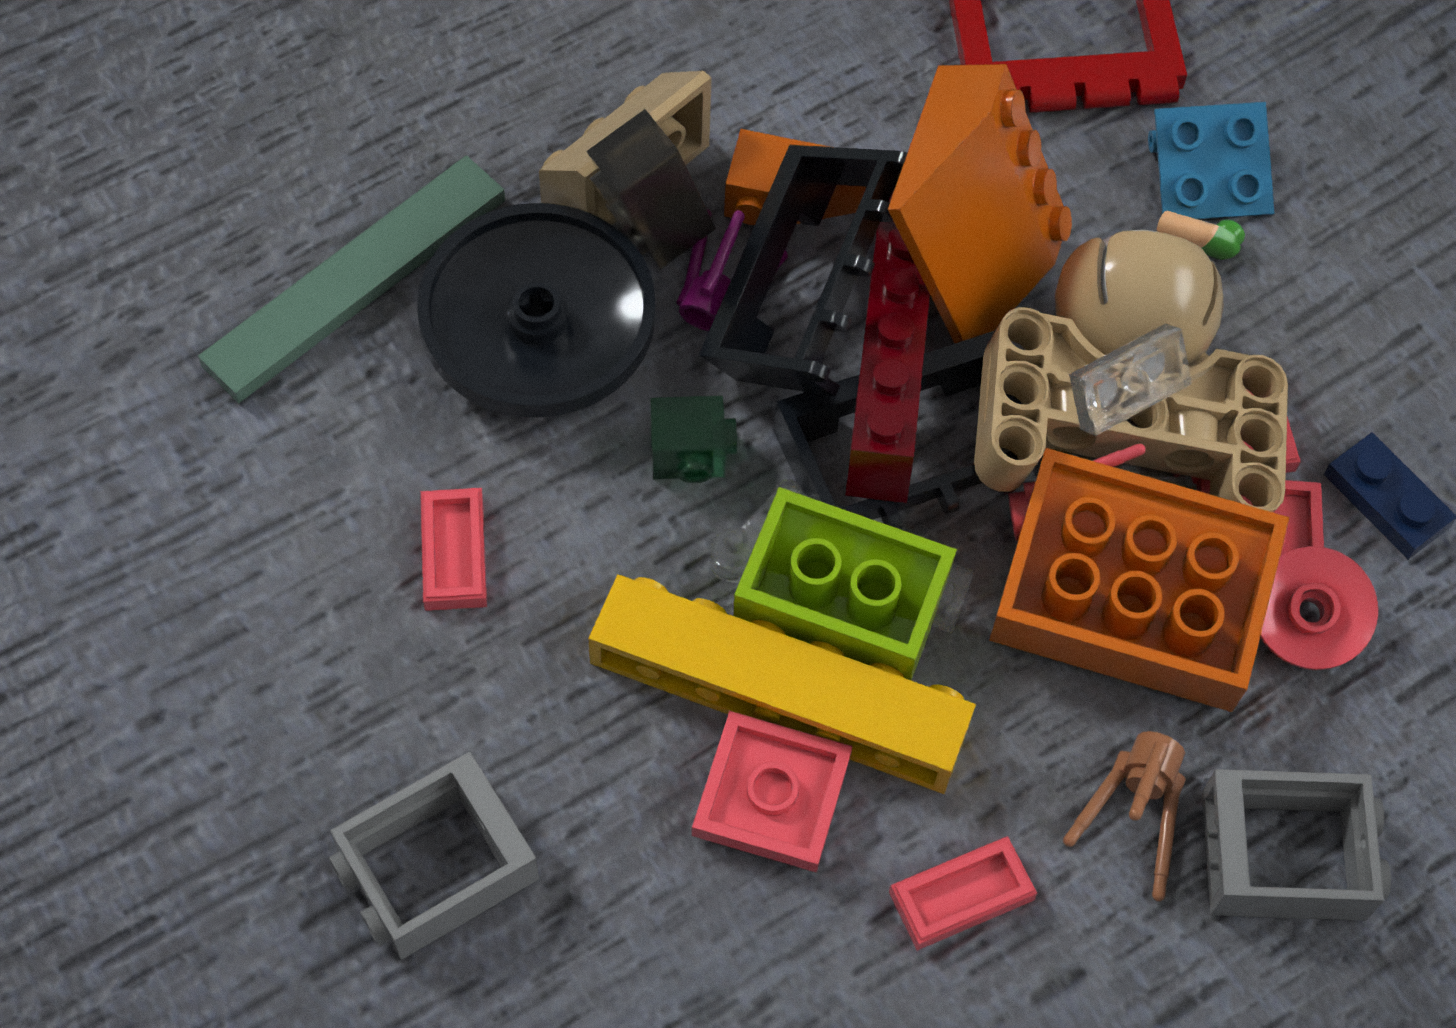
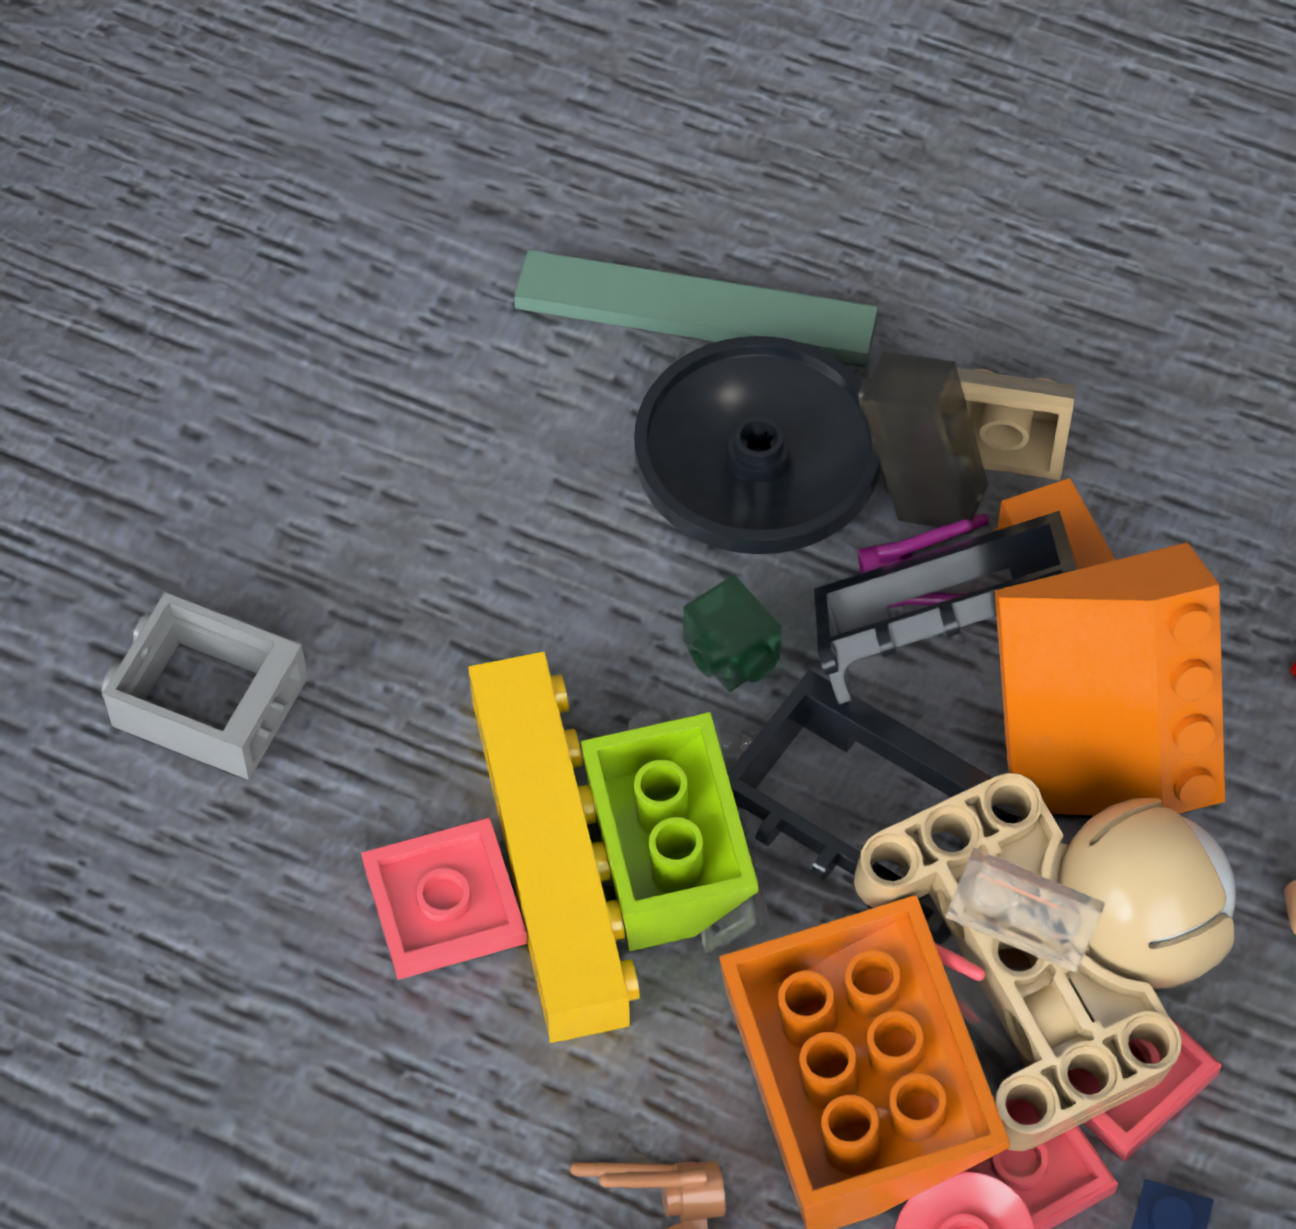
camera: 60 degrees right, 5 degrees down
coral tile [420,488,487,611] -> none
dark red arch [845,189,930,503] -> none
coral tile [889,836,1037,951] -> none

